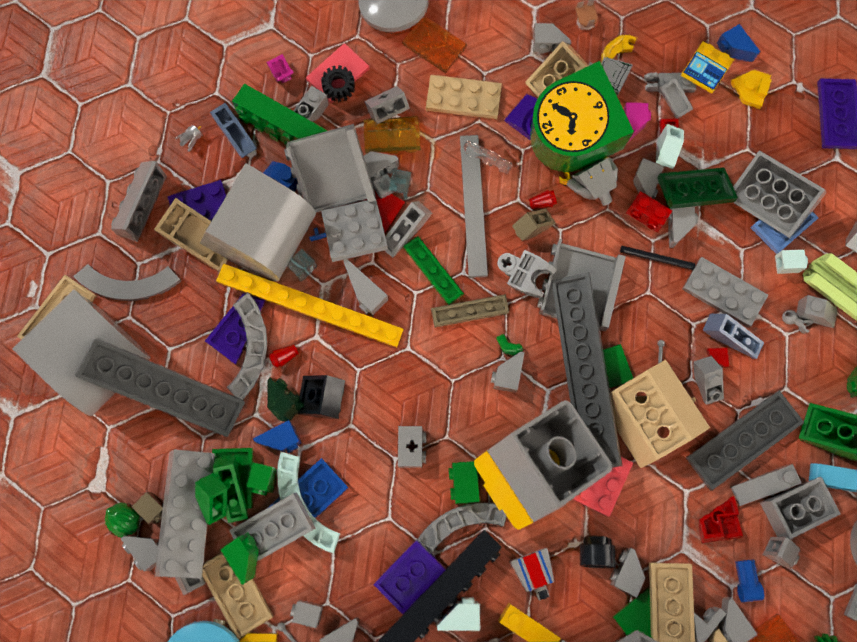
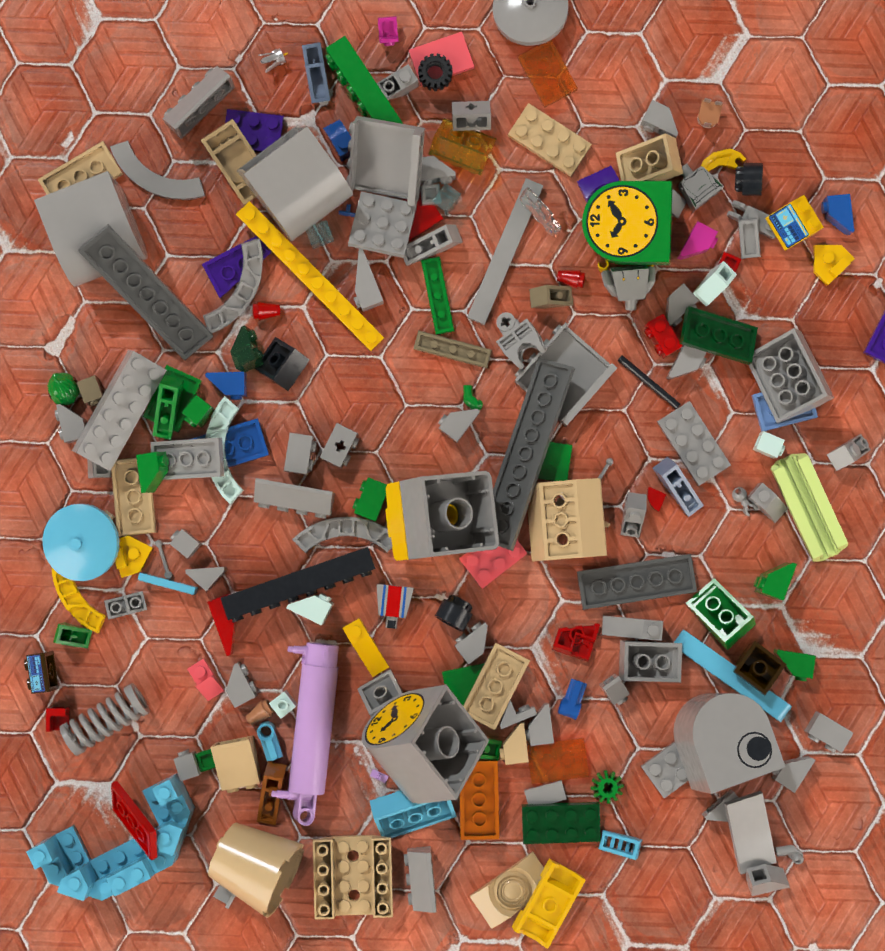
camera: 25 degrees right, 10 degrees up
green slope [195,473,227,525] -> none
dark purple plate [373,539,446,614] -> none
none -> light grey slope [254,478,335,519]
none -> light grey brick [284,433,317,475]
none -> black piece [735,162,763,196]

